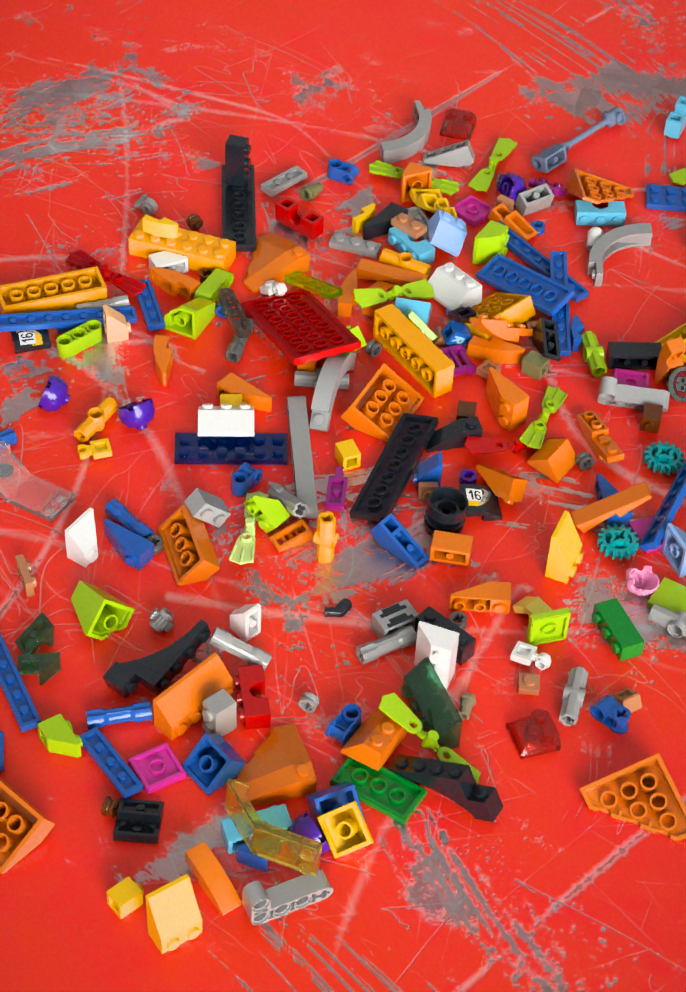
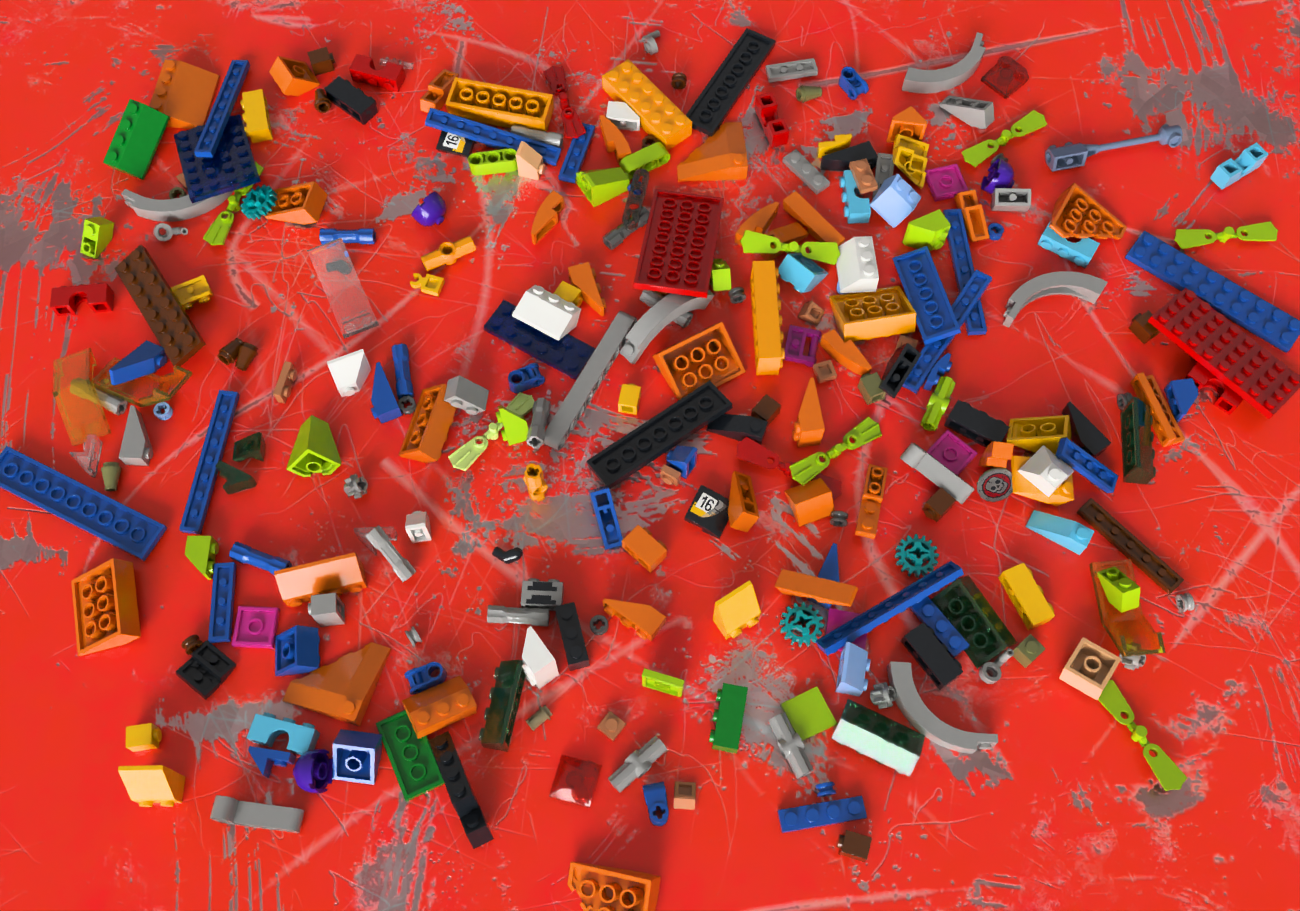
camera: 35 degrees right, 20 degrees up
black arch [103,620,211,698] -> none
dark purple cylinder [117,398,155,430] -> none
yellow slope [142,214,178,238] -> none
orange slope [185,841,242,916] -> none
black brick [225,134,251,187] -> none
clear yellow windscreen [225,778,323,877] -> none
red arch [234,664,271,730] -> none
white plate [259,280,287,296] -> none
orange slope [269,518,314,553] -> none
clear neon green tile [284,271,343,300] -> none
yellow slope [317,801,374,859] -> none
magenta hinge [325,466,348,511] -> none
lime piece [369,160,459,195] -> none
lime piece [378,692,481,784] -> none
light orange piece [380,248,431,276] -> none
tile [404,309,437,341] -> none
black wheel [424,486,469,535] -> none
blue brick [441,320,472,347] -> none
black slope [448,306,477,323] -> none
dark purple bush [459,469,477,484] -> none
orange slope [470,314,533,342] -> none
nougat plate [496,194,514,212] -> none
white plate [510,641,551,670] -> none
light yellow slope [513,596,552,617] -> none
magenta plate [528,178,567,197] -> none
white cone [586,227,603,251] -> none
bright pink hair [626,565,659,596] -> none

